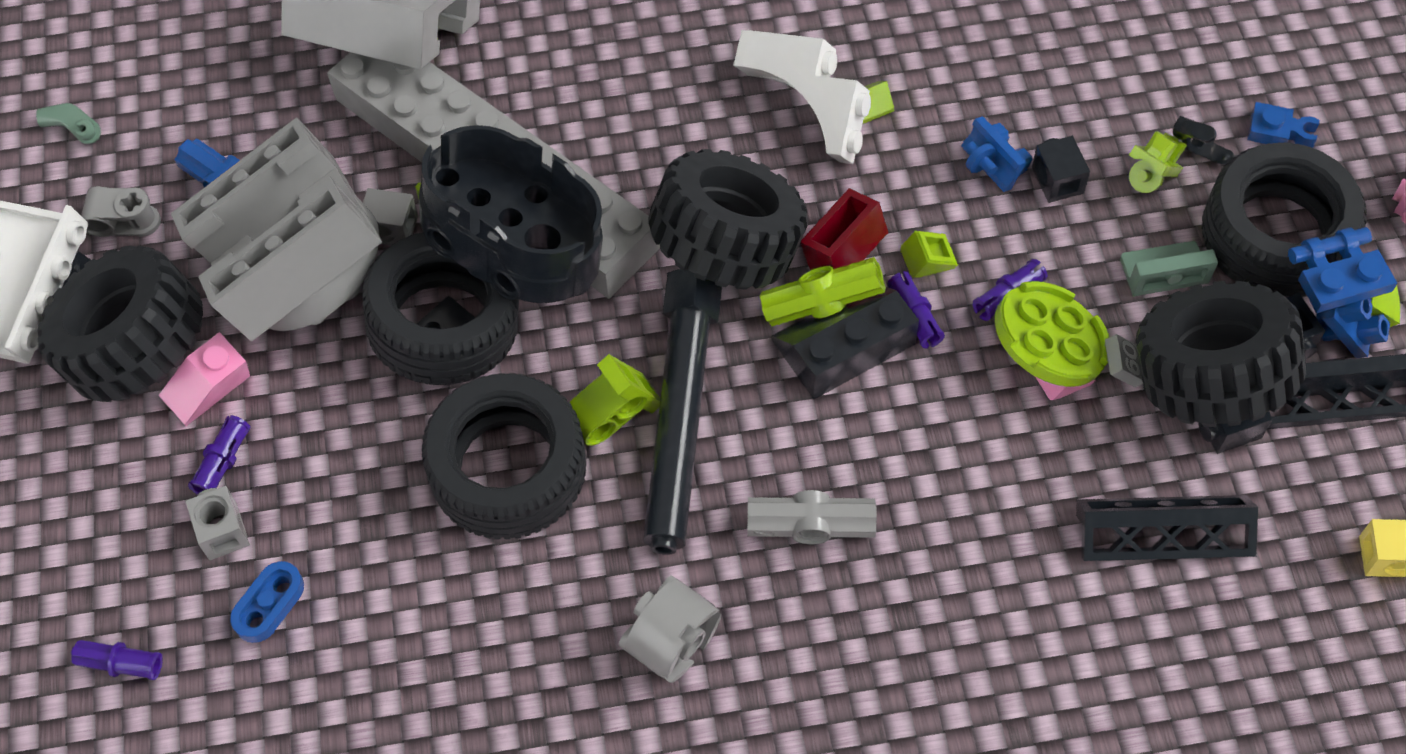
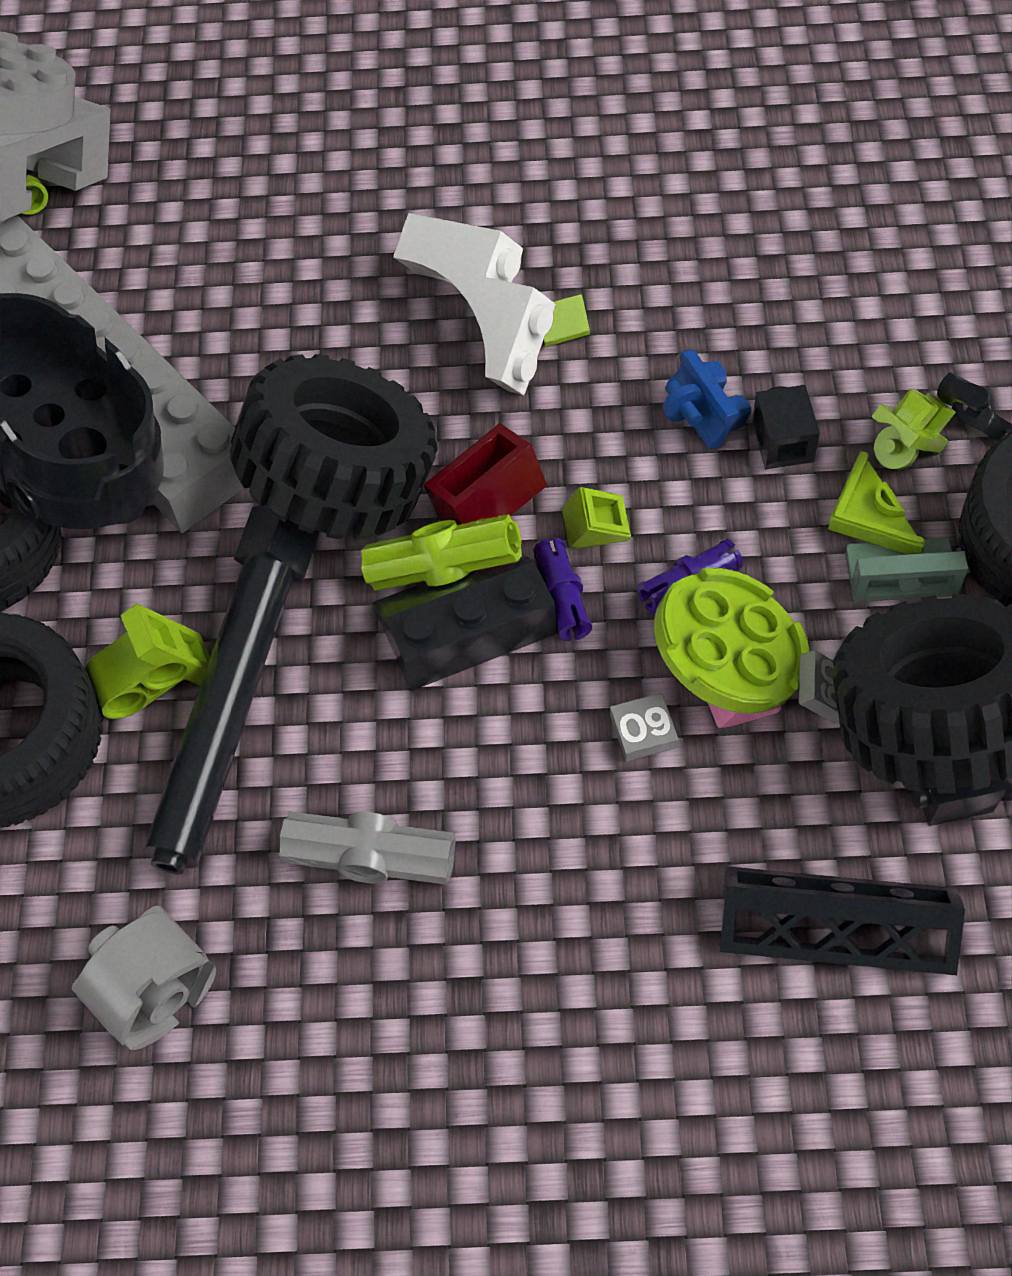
camera: 10 degrees right, 0 degrees up
none -> light grey tile [610,693,679,762]
none -> lime tile [828,451,925,554]

